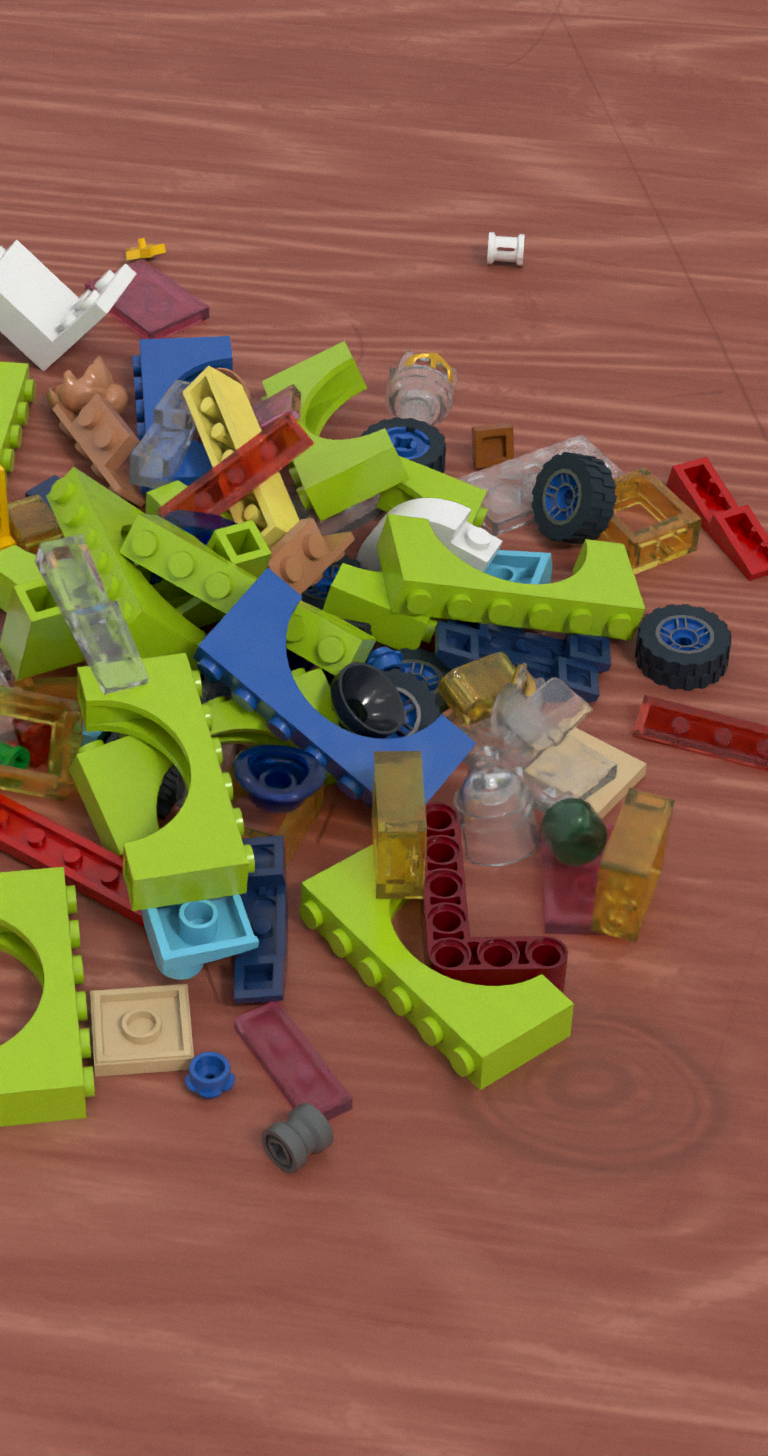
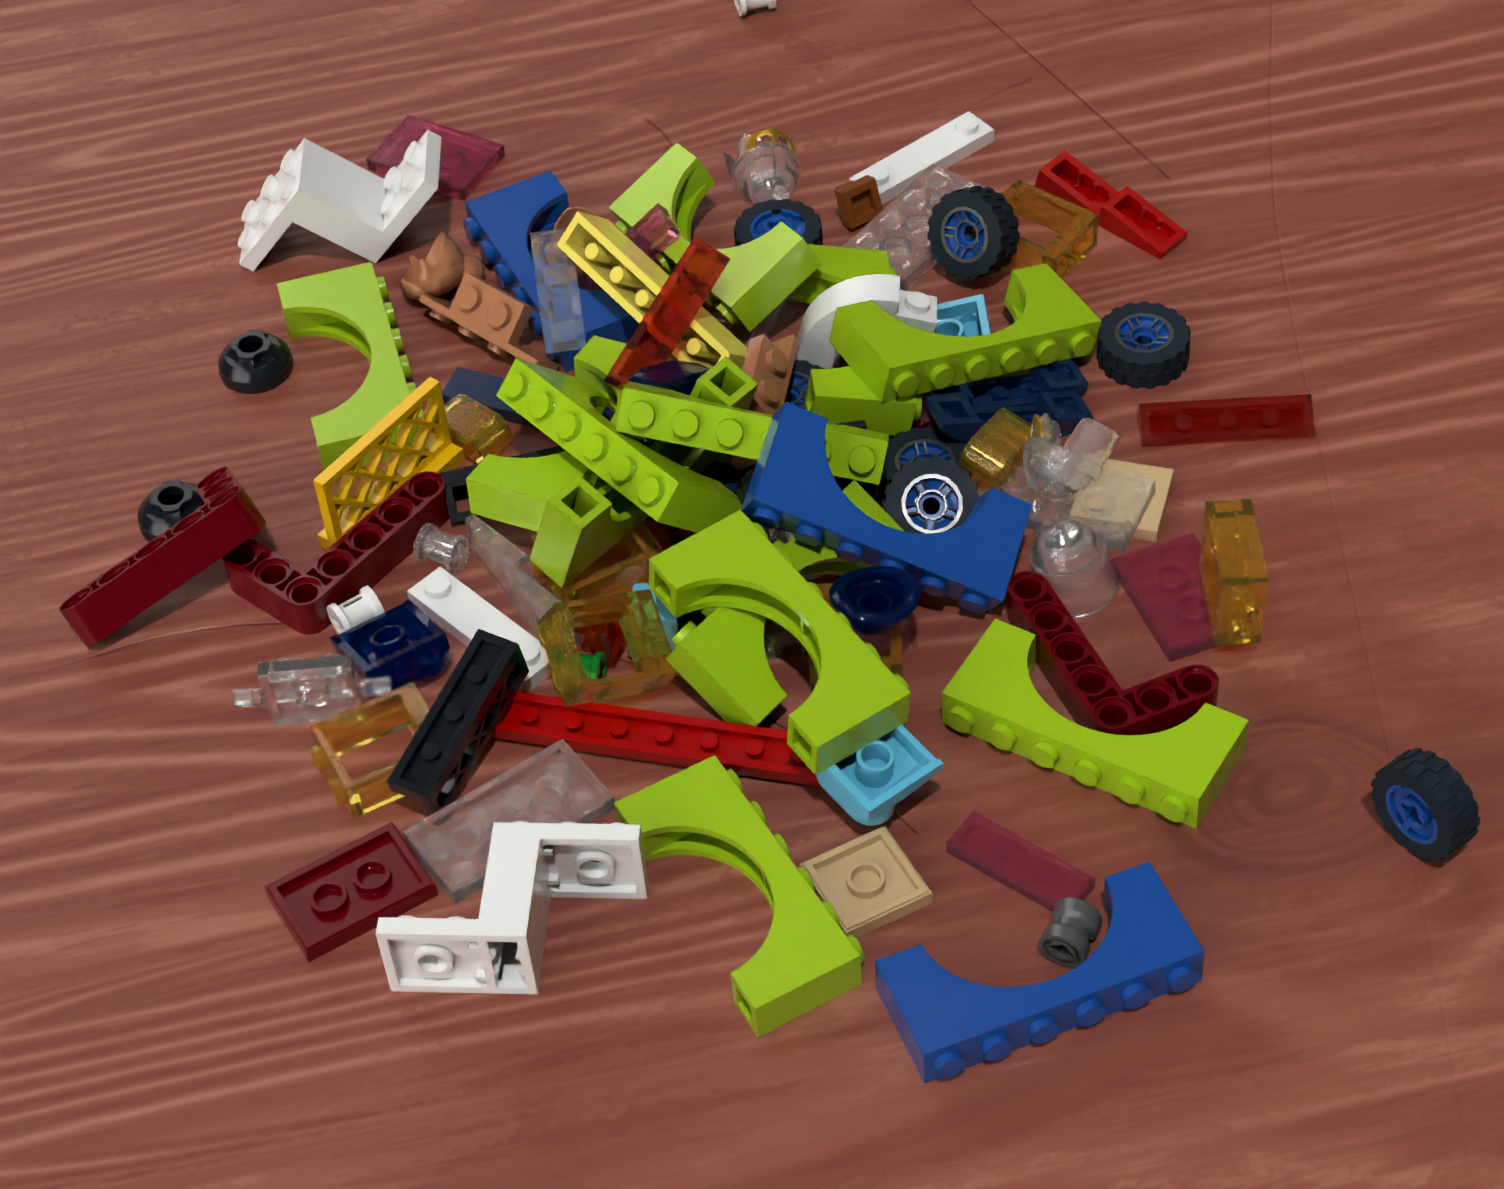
camera: 15 degrees left, 5 degrees up
clear slope [35,534,149,694] -> none
yellow piece [125,237,166,261] -> none
blue plate [185,1052,235,1099] -> none
dark blue slope [234,835,288,1004] -> none
black piece [330,662,405,739] -> none
blue plate [366,647,405,672] -> none
clear yellow window [371,751,427,899] -> none
clear green head [541,798,608,866] -> none
none -> white plate [850,111,994,205]
none -> blue arch [875,861,1205,1084]
none -> black wheel [1371,748,1480,862]

